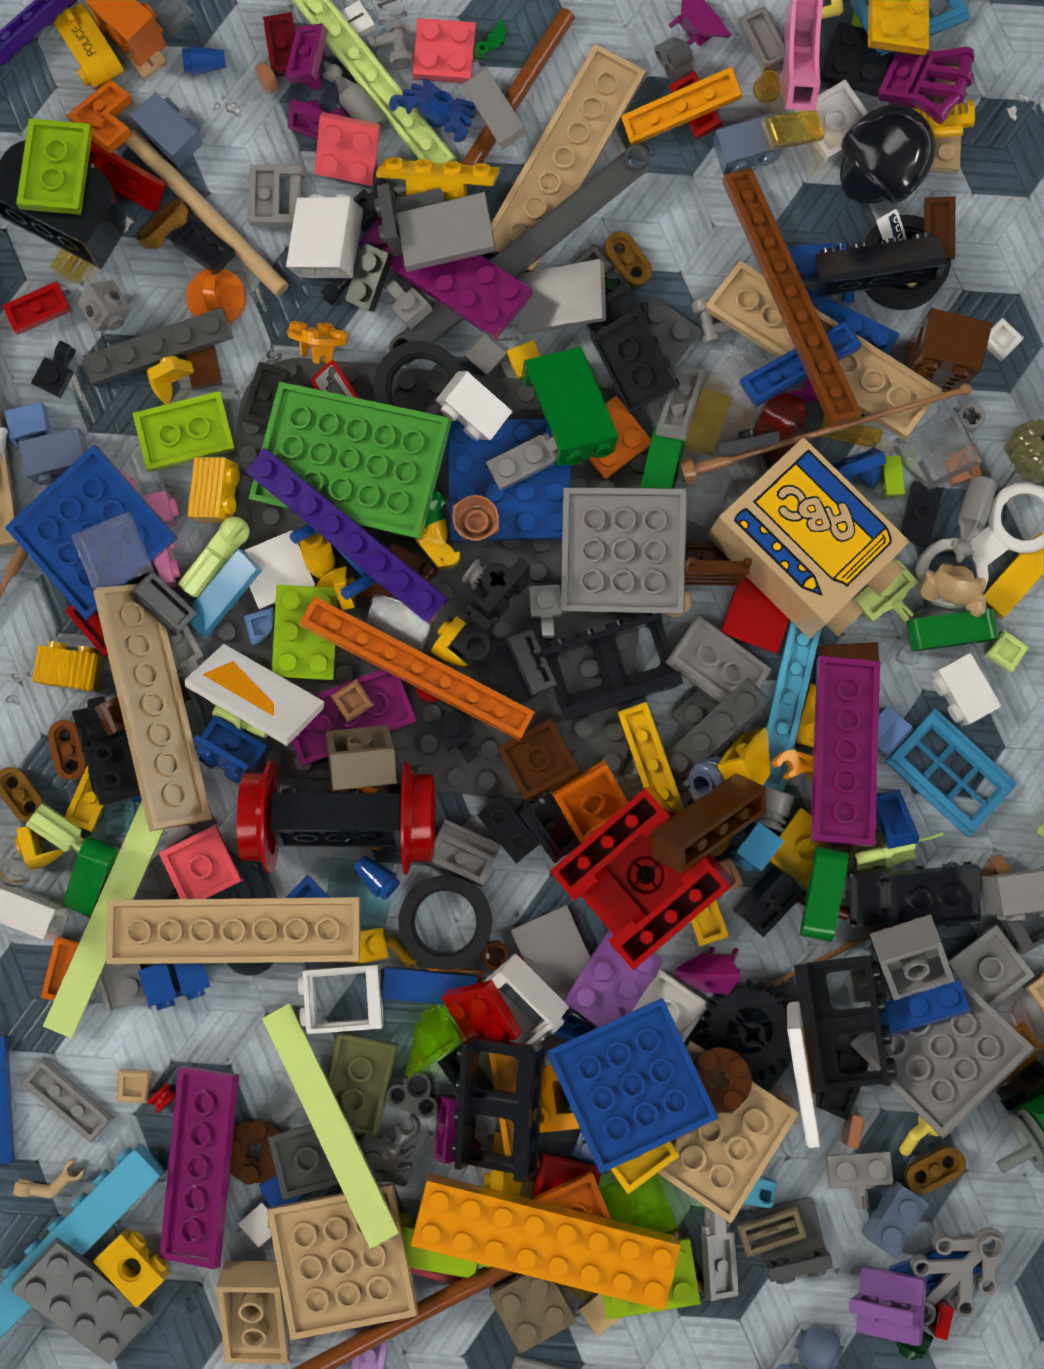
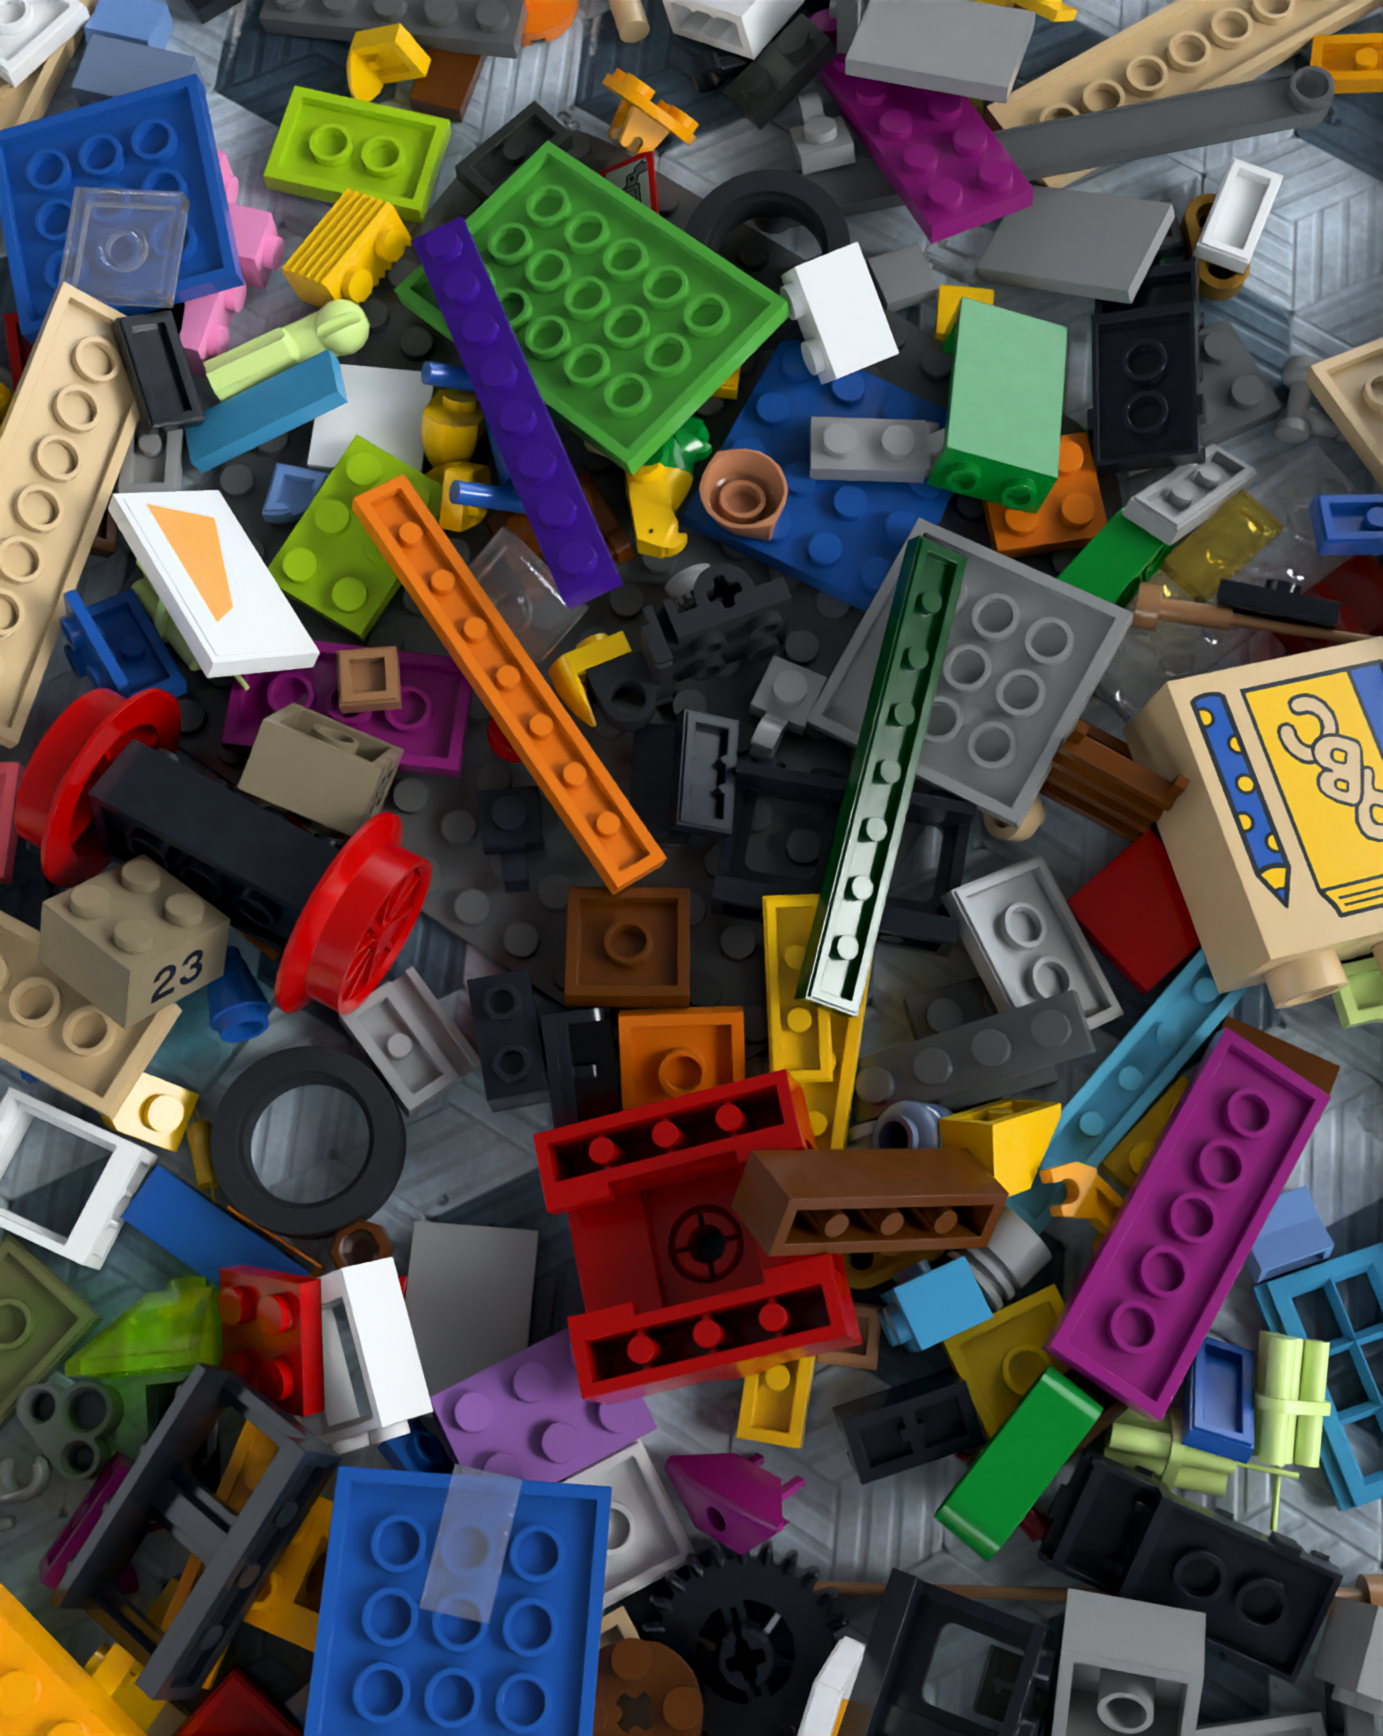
camera: 25 degrees right, 10 degrees down
none -> dark tan brick [39,854,230,1029]
none -> clear tile [419,1464,523,1624]
none -> yellow tile [762,894,833,1083]
none -> dark green tile [794,535,967,1018]
none -> white tile [1192,157,1284,275]
none -> yellowish green piece [1252,1331,1331,1531]

